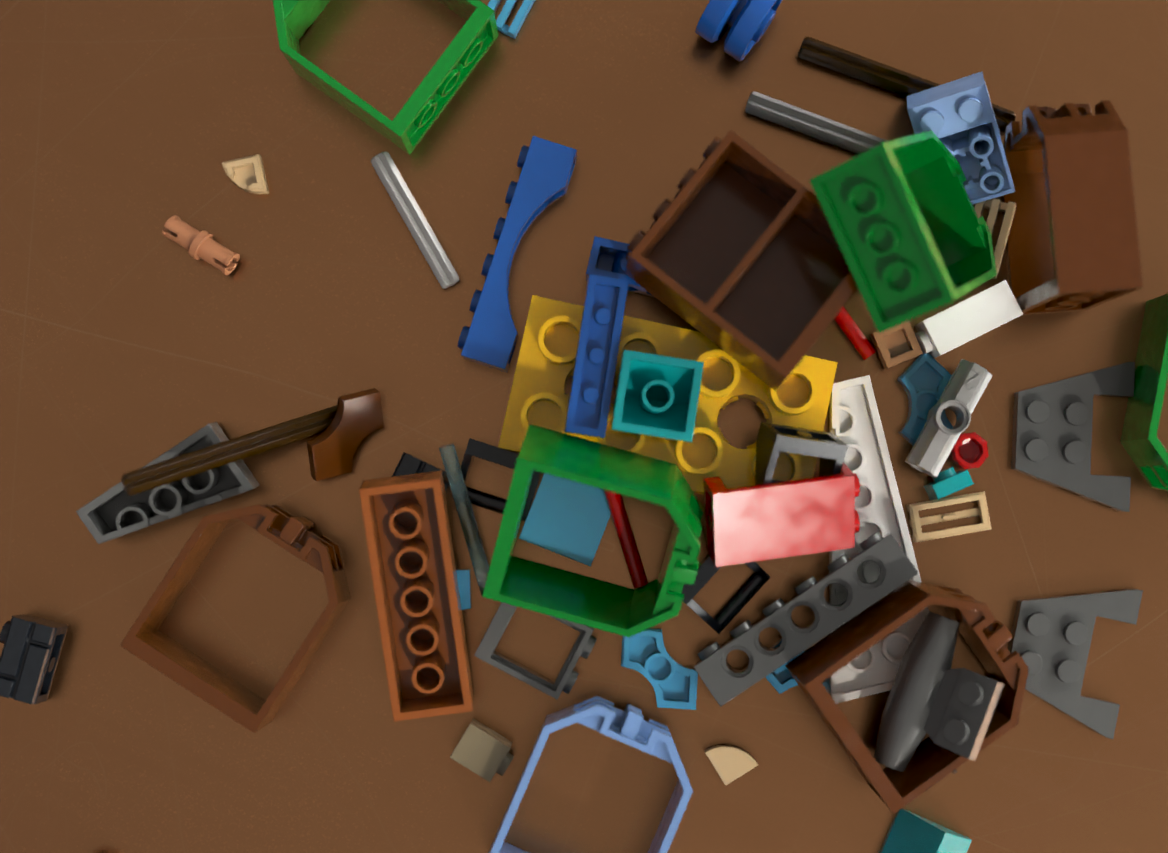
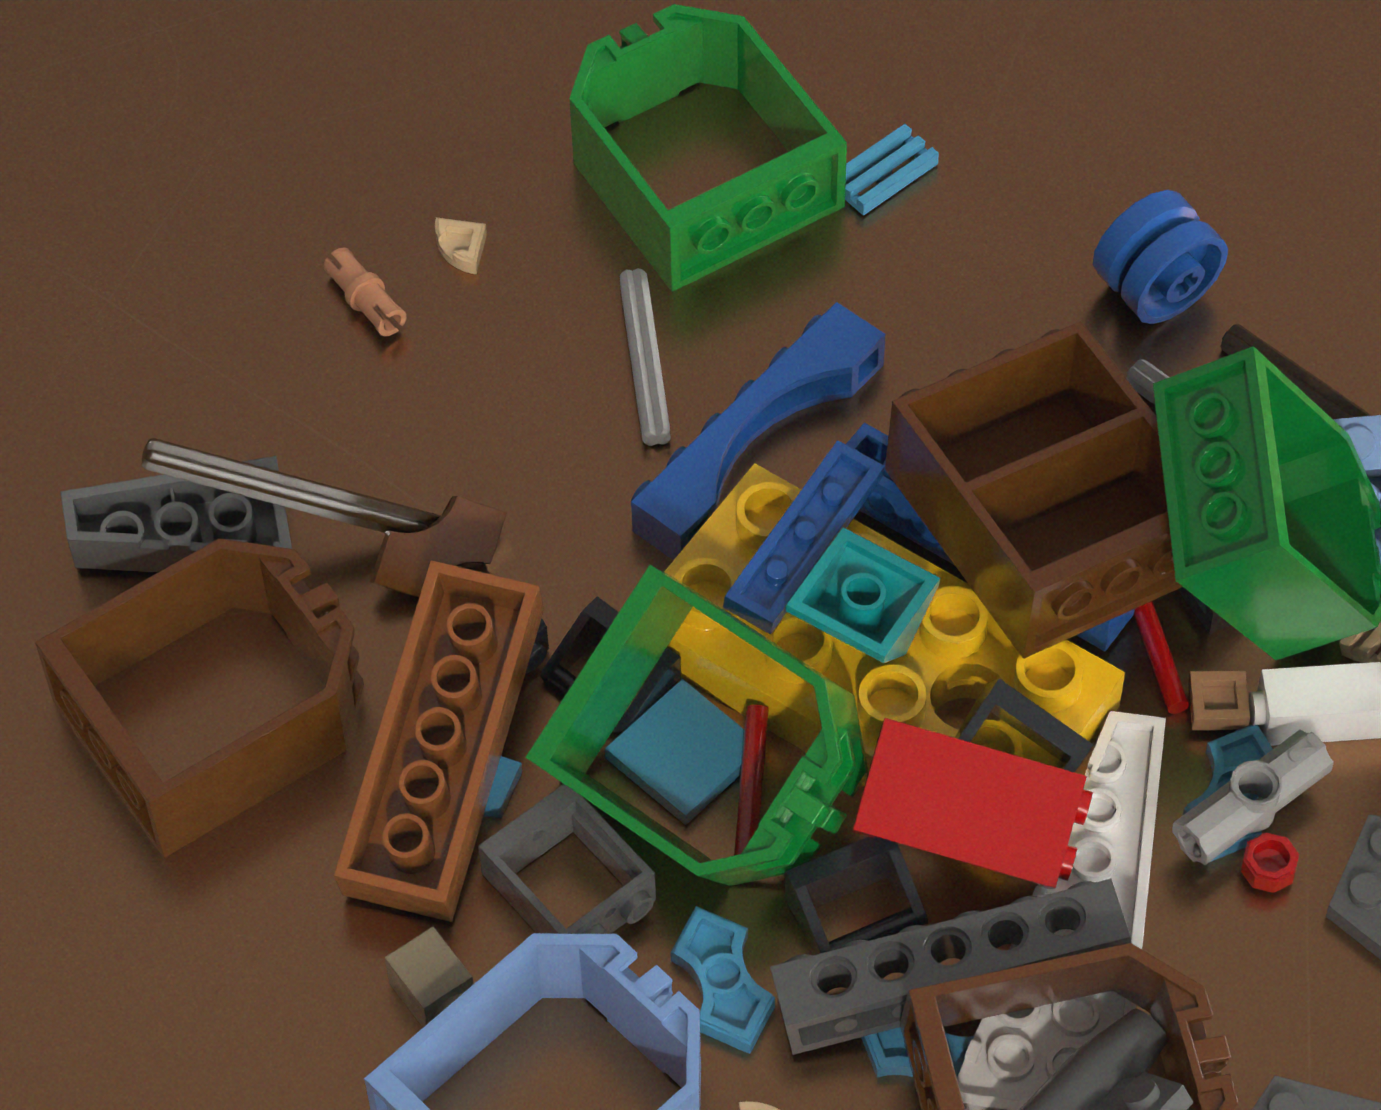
camera: 20 degrees right, 30 degrees down
clear light blue bar [439,444,489,595] -> none
tan tile [906,491,992,542] -> none
teal plate [924,466,974,500] -> none

